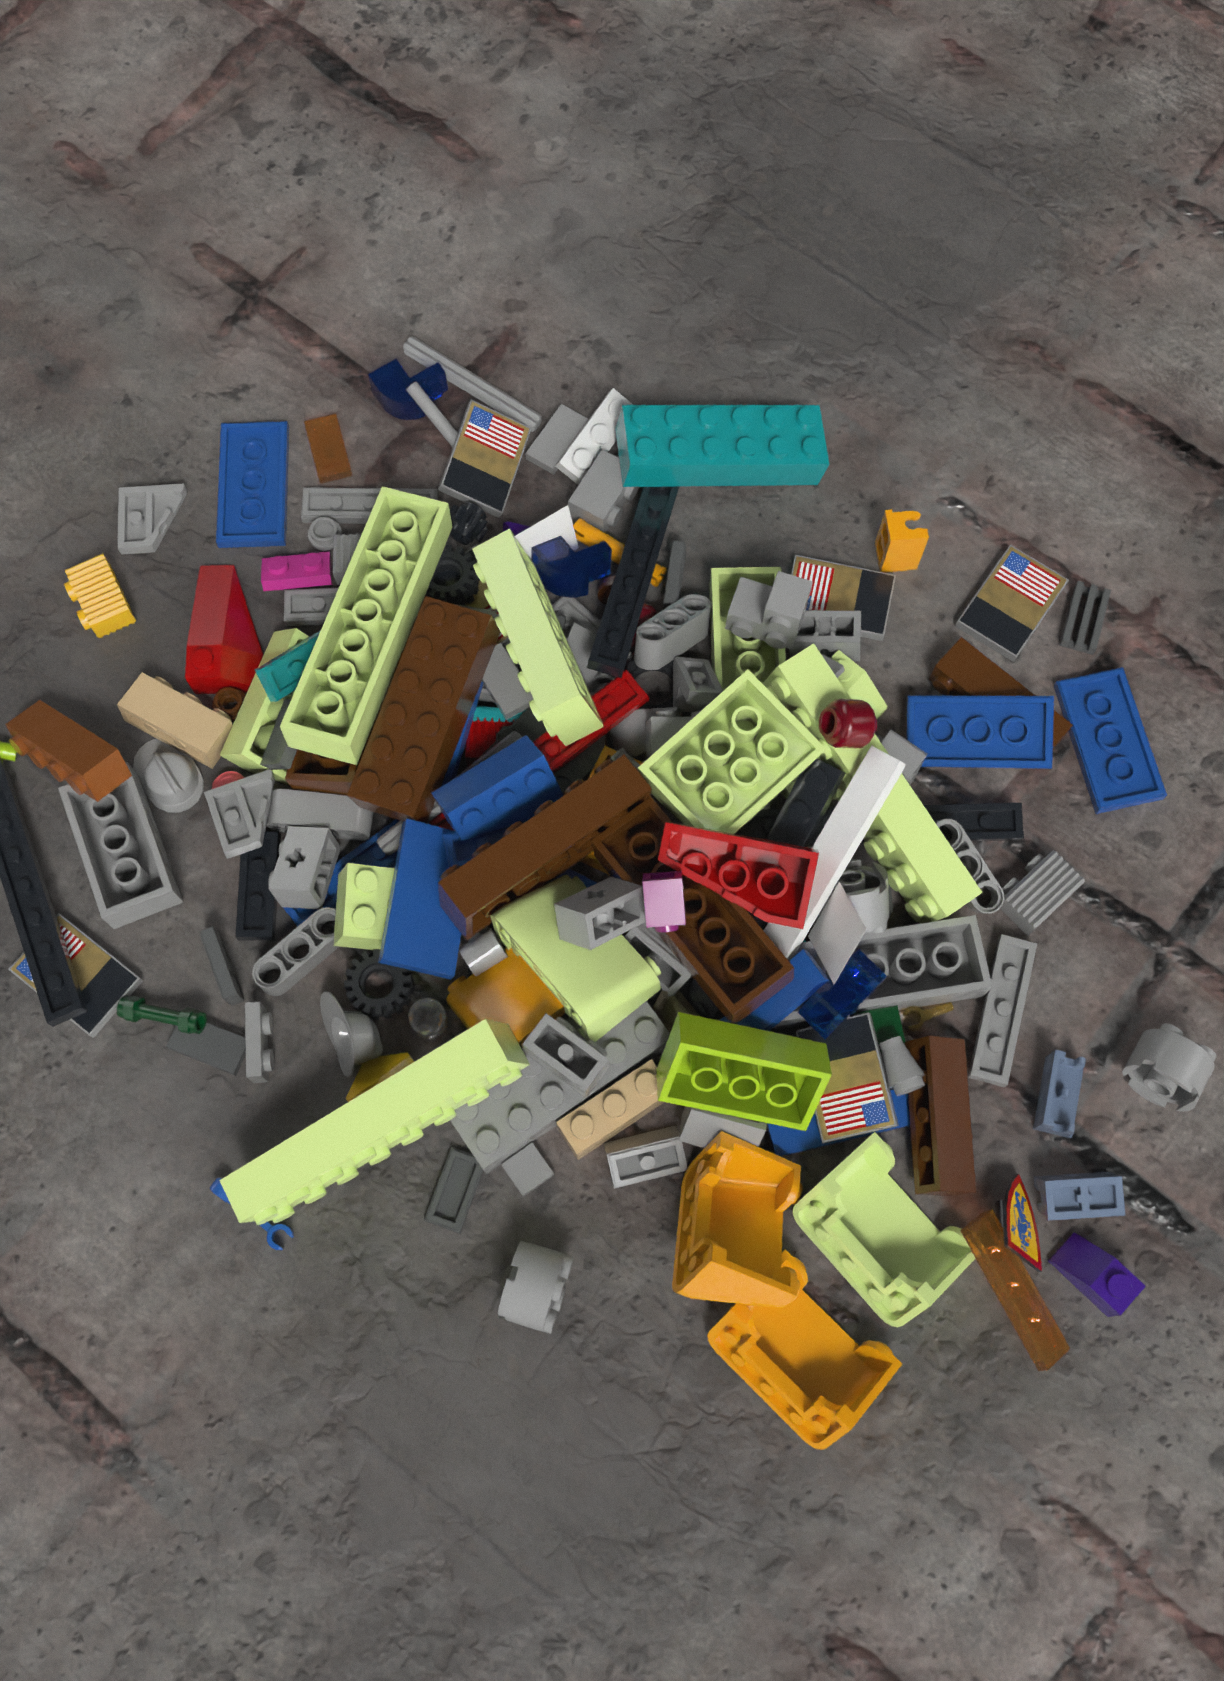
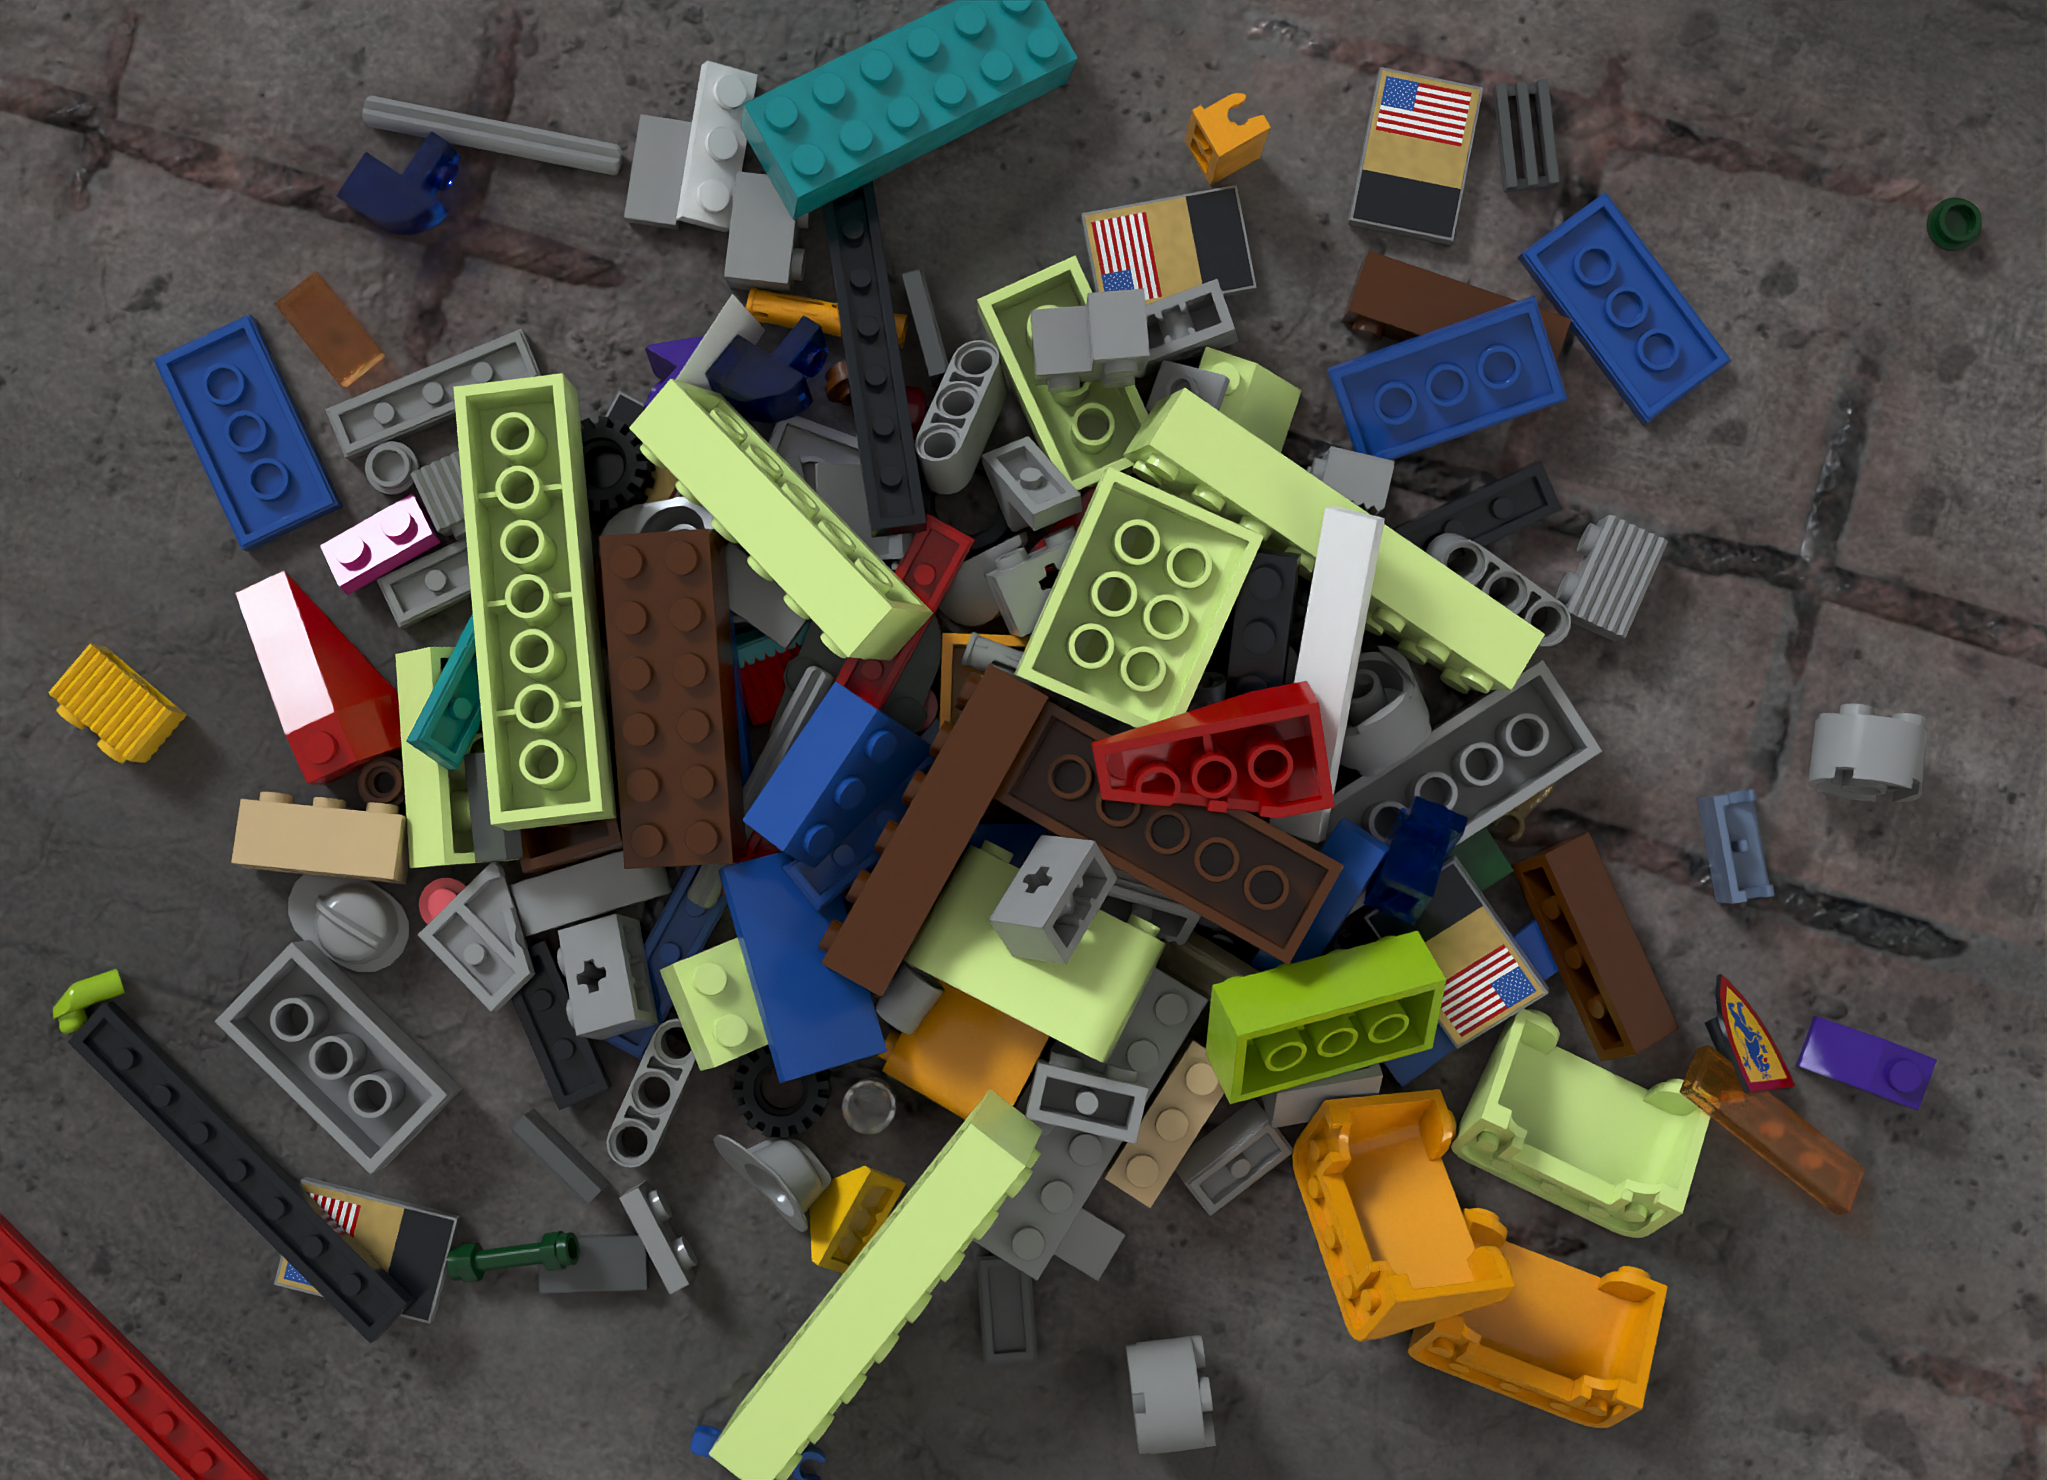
camera: 30 degrees left, 15 degrees up
dark orange brick [5,700,132,802] -> none
light grey wing [118,483,187,555] -> none
light grey bar [406,382,457,447] -> none
tile [438,400,531,518] -> none
black gear [450,502,489,545] -> none
brick [642,871,686,932] -> none
white sticker [808,882,867,984] -> none
dark red head [819,699,877,749] -> none
light grey cone [879,1036,925,1096] -> none
light grey plate [968,934,1037,1087] -> none
sand blue hinge [1034,1172,1125,1221] -> none

